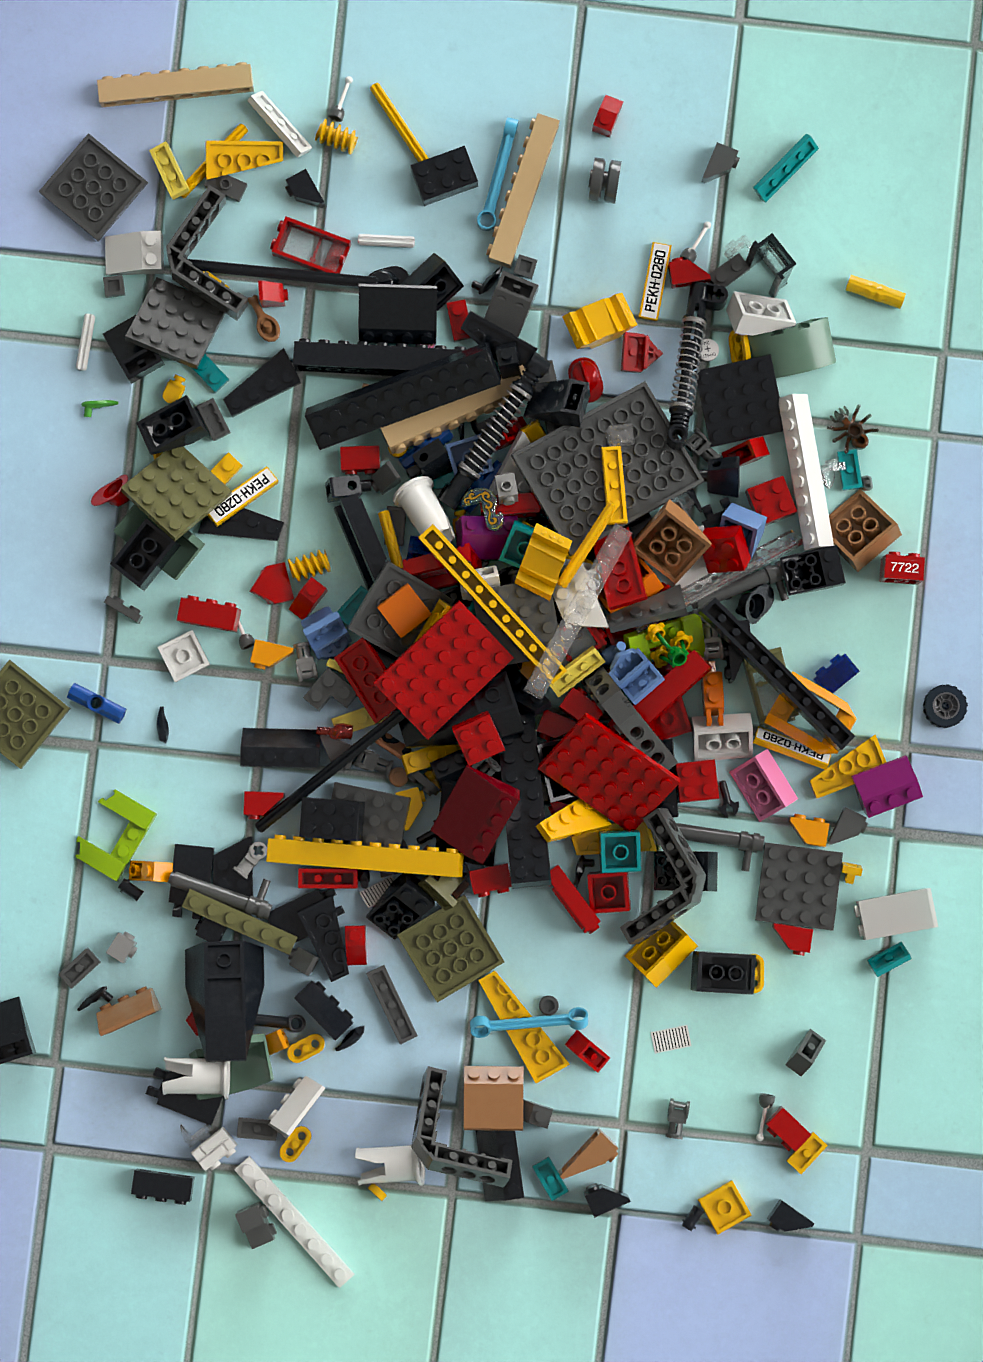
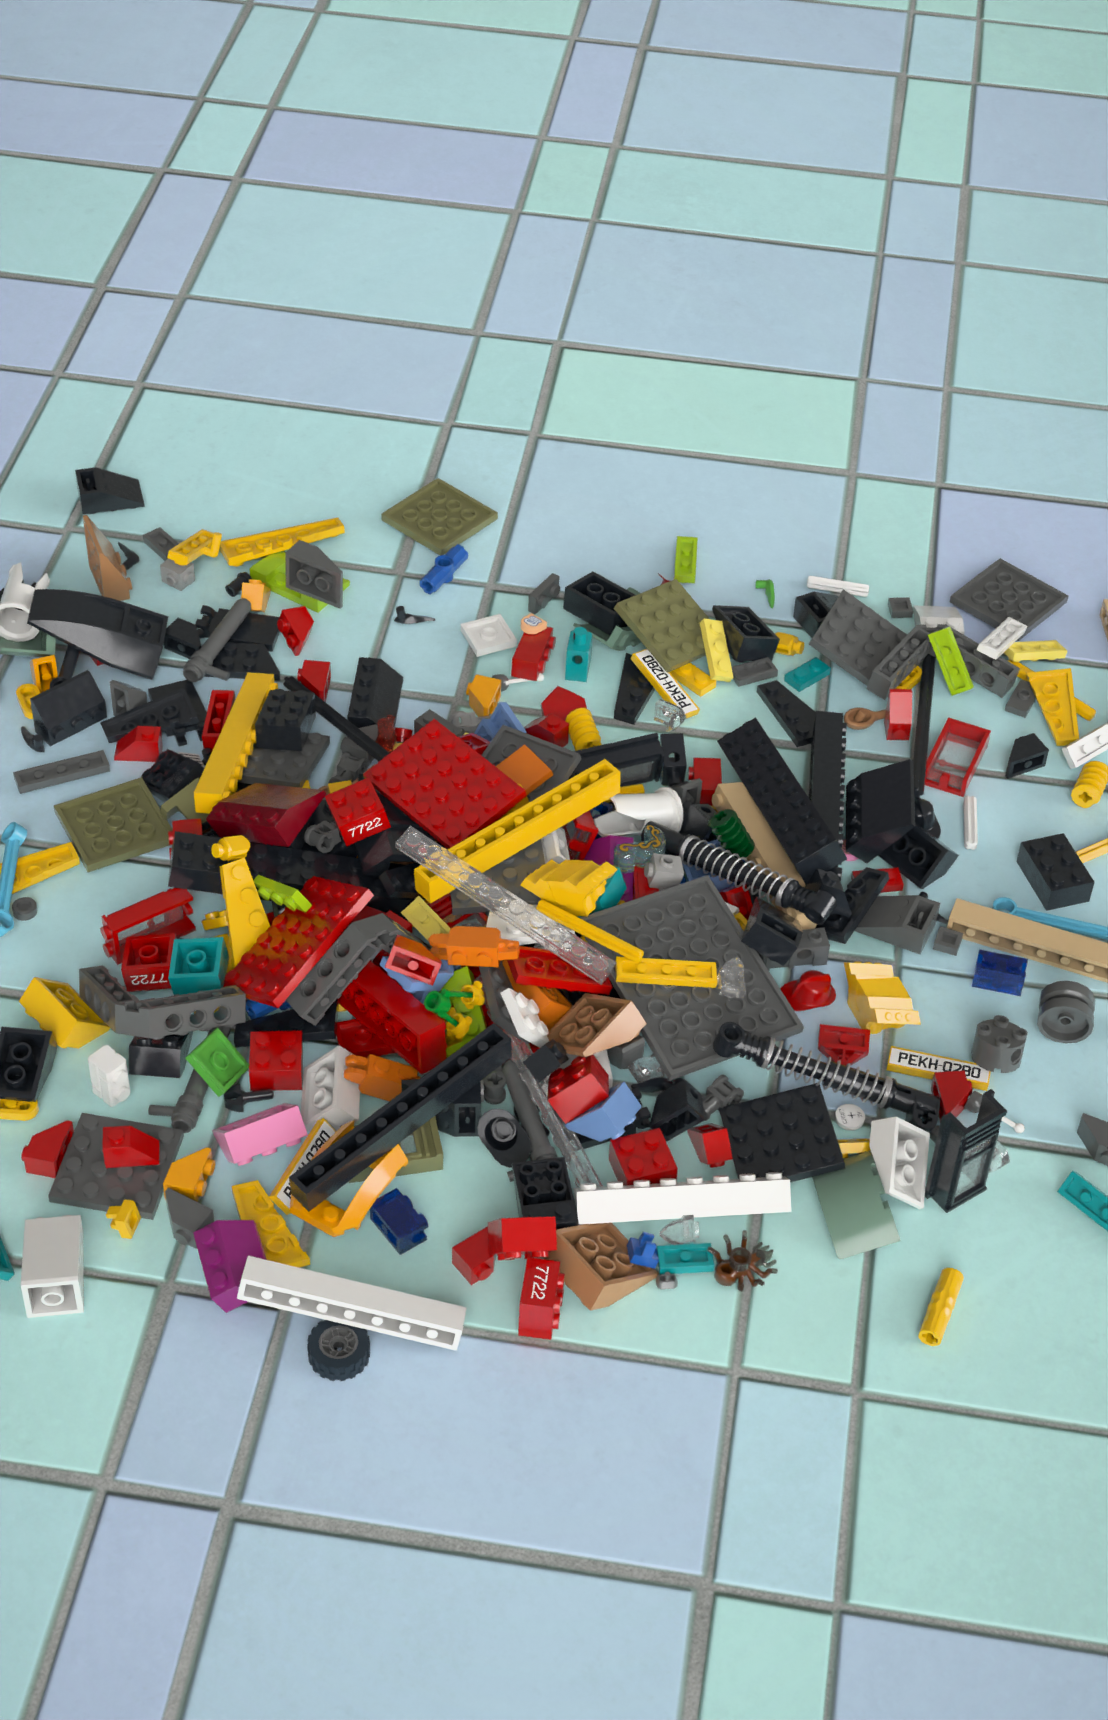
camera: 90 degrees right, 40 degrees down
olive plate [182,889,298,955] -> none
light grey connector [233,842,267,880] -> none
none -> white brick [88,1045,130,1107]
none -> red slope [103,1125,160,1168]
none -> yellow plate [167,529,222,565]
none -> bright green plate [185,1028,249,1097]
none -> yellow plate [202,909,228,930]
none -> yellow arm [211,835,250,861]
none -> yellow wing [219,517,345,566]
none -> white brick [237,1256,467,1351]
none -> lime plate [253,875,312,913]
none -> red slope [277,606,314,656]
none -> dark grey slope [285,540,343,609]
none -> red slope [385,934,442,986]
none -> red plate [391,727,413,743]
none -> orange hinge [428,926,520,967]
none -> red slope [452,1226,496,1285]
none -> red brick [488,1217,557,1261]
none -> white plate [501,988,549,1048]
none -> light nougat tile [521,613,547,634]
none -> black brick [523,1039,569,1083]
none -> teal torso [565,627,592,682]
none -> blue tile [627,1232,659,1269]
none -> clear plate [654,699,686,732]
none -> lime plate [674,536,698,583]
none -> light yellow plate [700,619,734,682]
none -> dark green piece [708,809,755,860]
none -> lime plate [928,626,974,696]
none -> dark grey brick [971,1015,1028,1073]
none -> clear blue brick [972,950,1028,996]
none -> white tile [977,617,1027,660]

